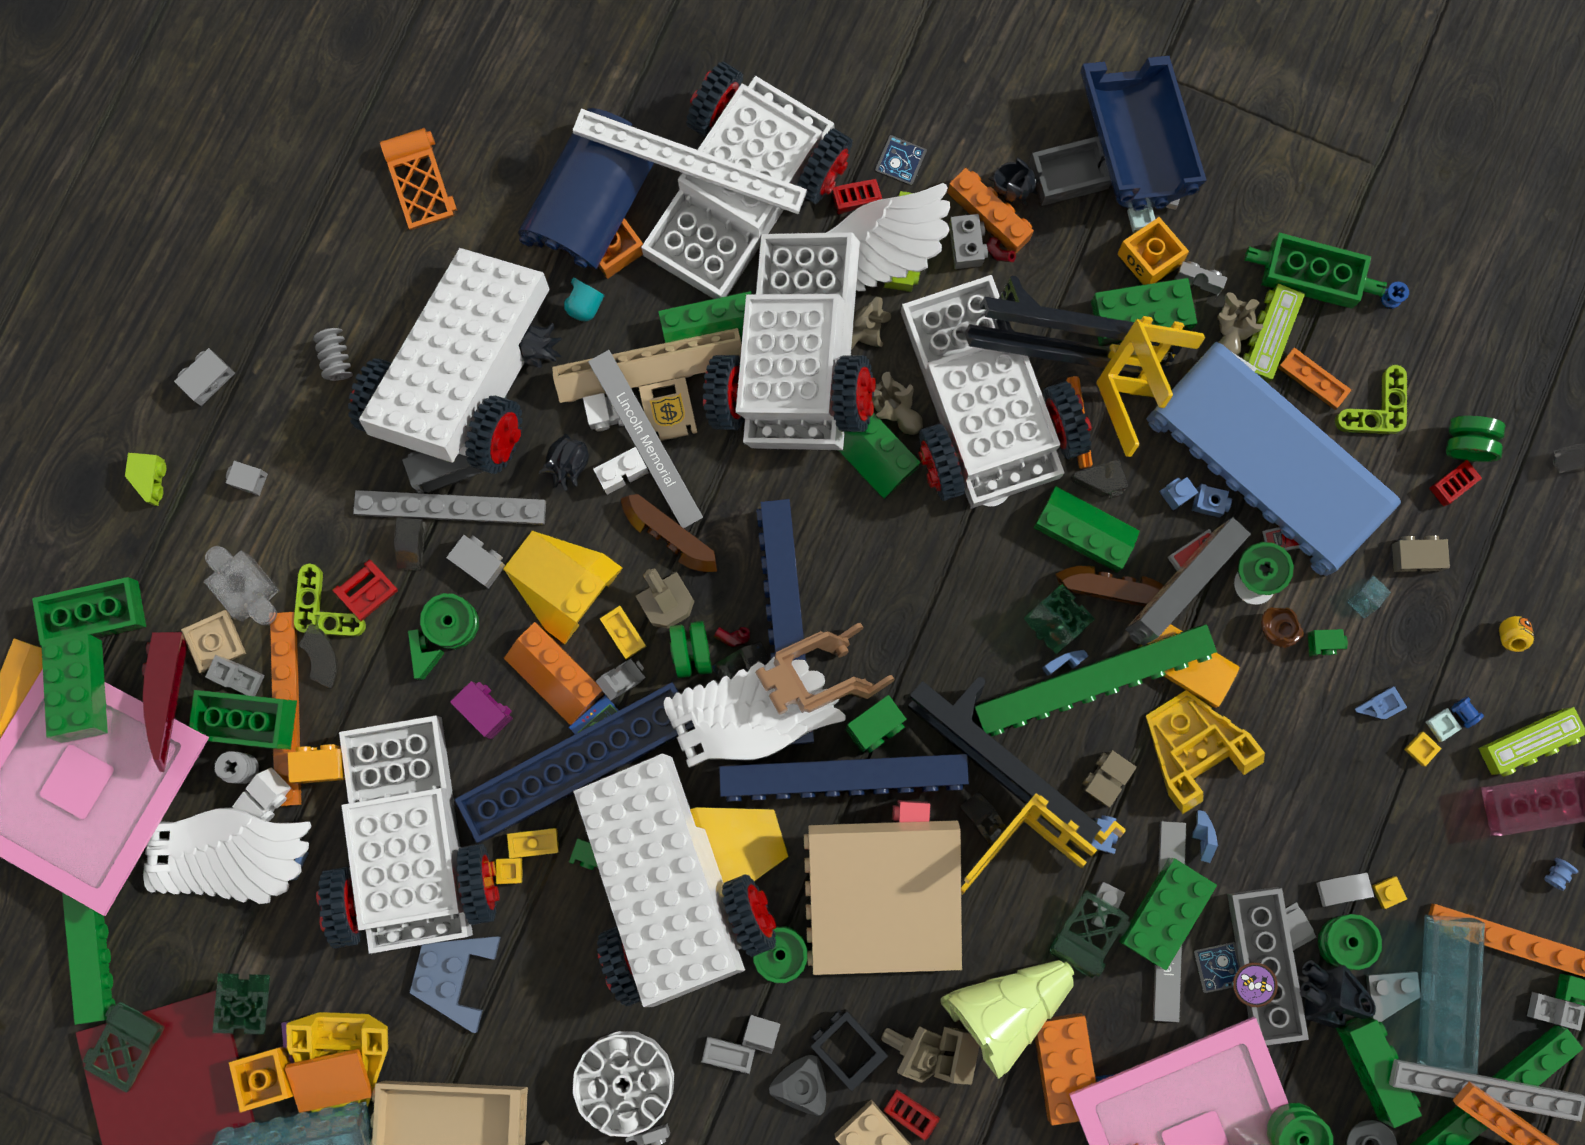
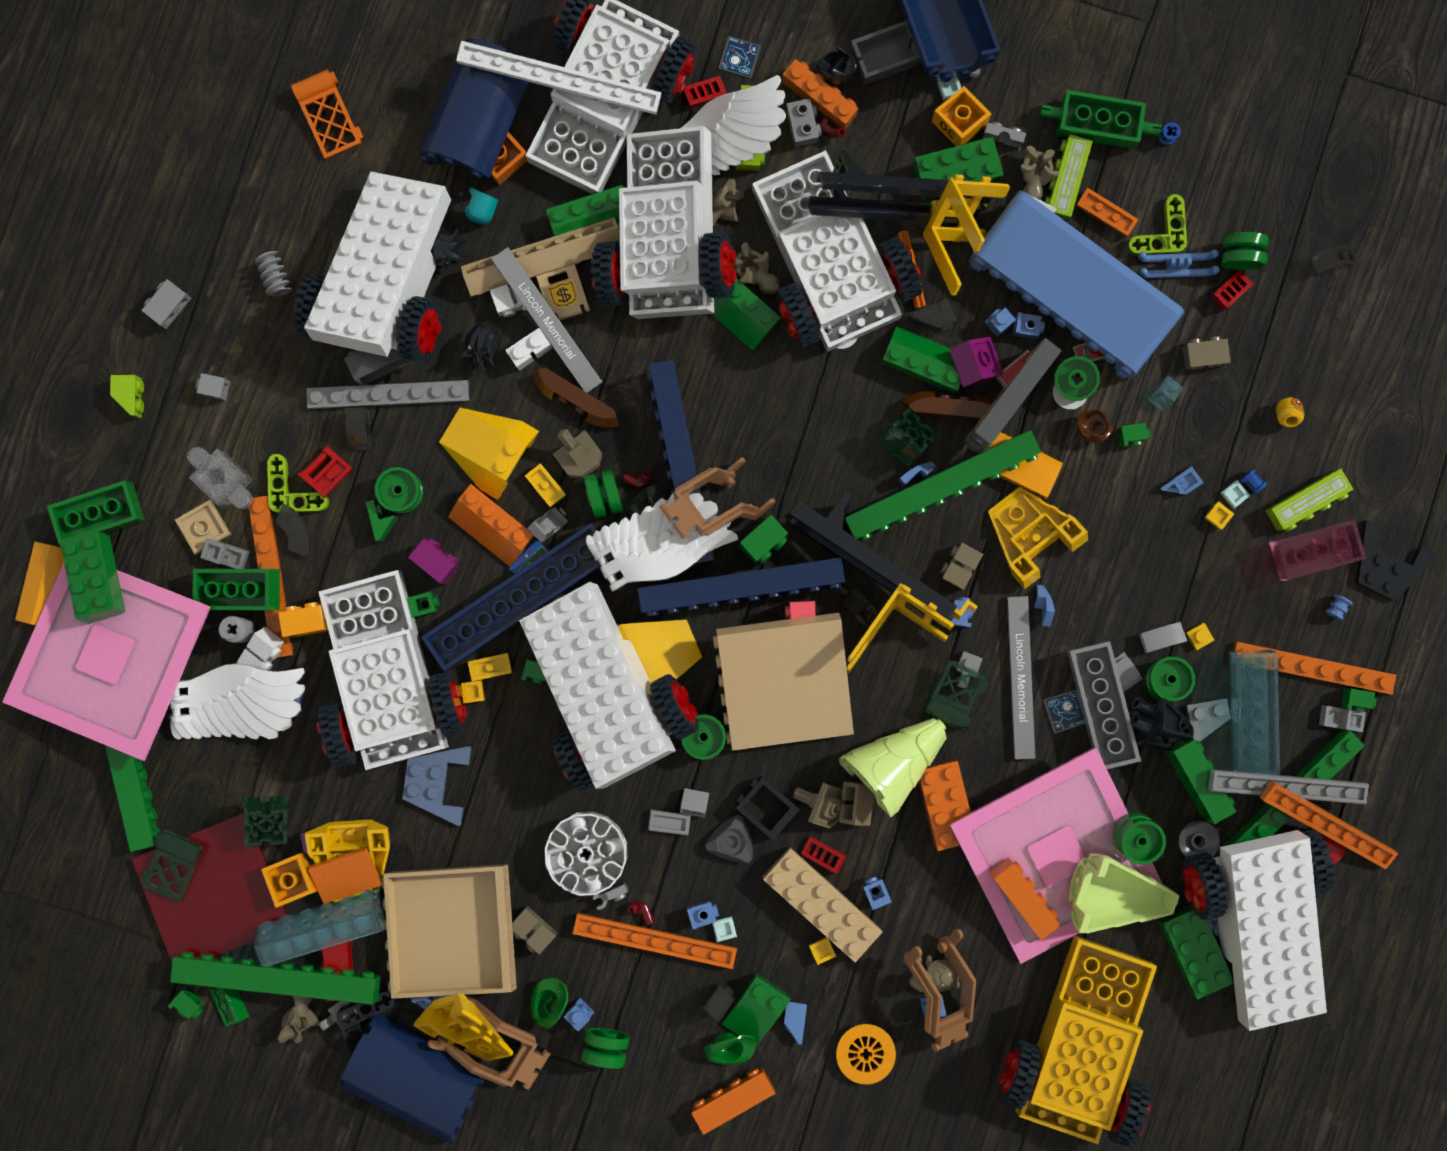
camera: 10 degrees left, 5 degrees up
dark red slope [142,632,187,772] -> none
light grey brick [446,535,506,589] -> none
green brick [1118,858,1217,971] -> none
sticker [1233,963,1278,1007] -> none
none -> green brick [407,592,440,618]
none -> magenta container [950,337,1004,387]
none -> medium blue piece [1138,250,1220,278]

